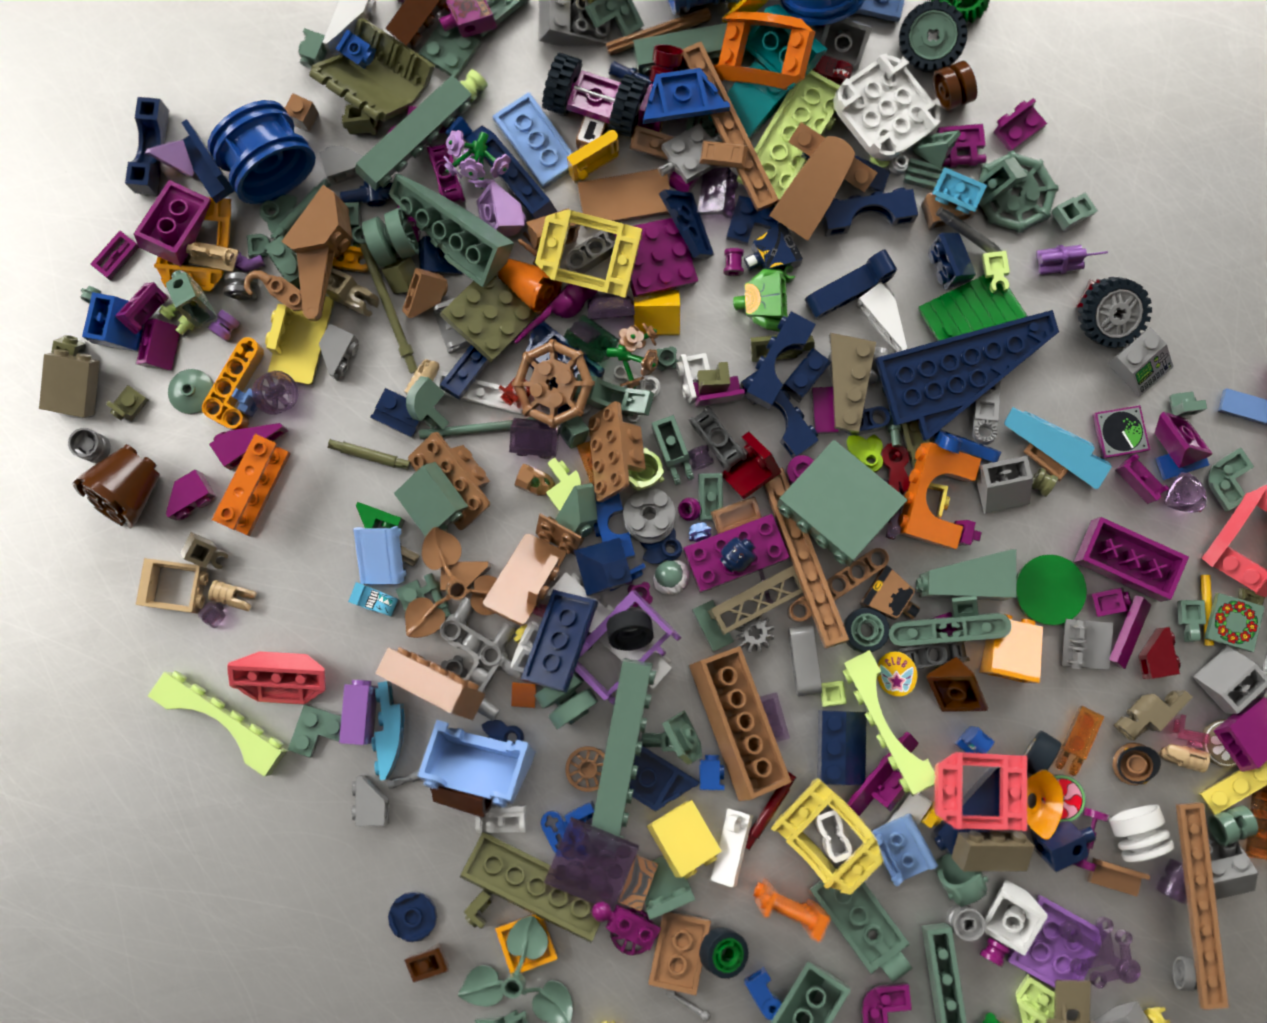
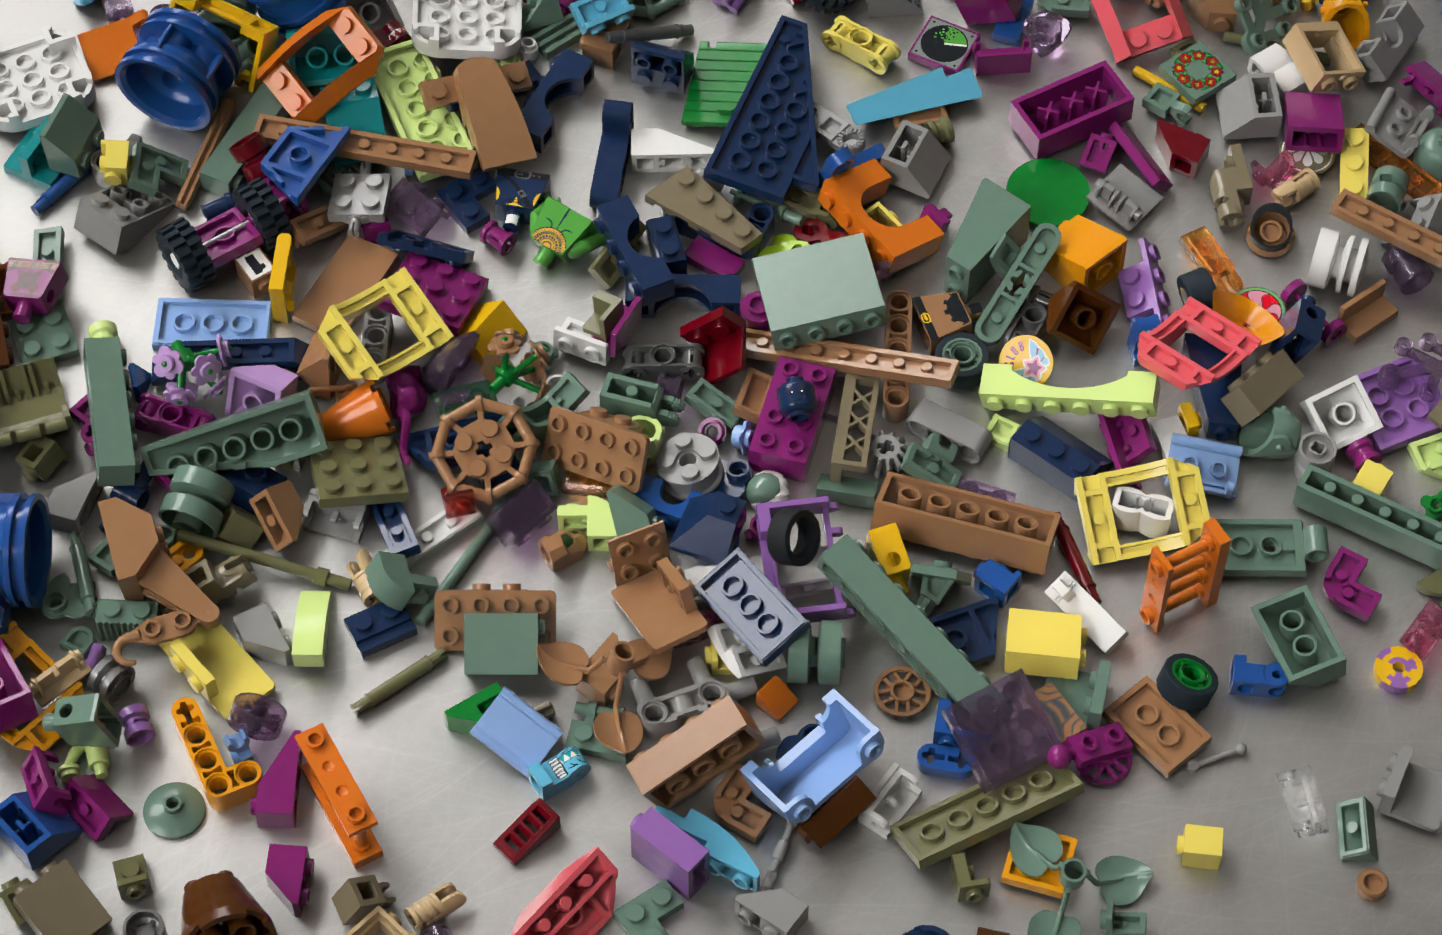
camera: 55 degrees left, 25 degrees down
medium nougat tile [700,141,749,169] -> none
yellowish green plate [982,251,1010,293] -> none
none -> yellowish green slope [292,591,332,667]
none -> dark red slope [493,798,561,866]
none -> medium nougat plate [714,763,772,843]
none -> light yellow piece [821,15,901,75]
none -> yellow torso [864,522,911,596]
none -> sand green plate [900,432,962,488]
none -> medium lavender bracket [1118,237,1171,323]
none -> light yellow brick [1353,459,1394,497]

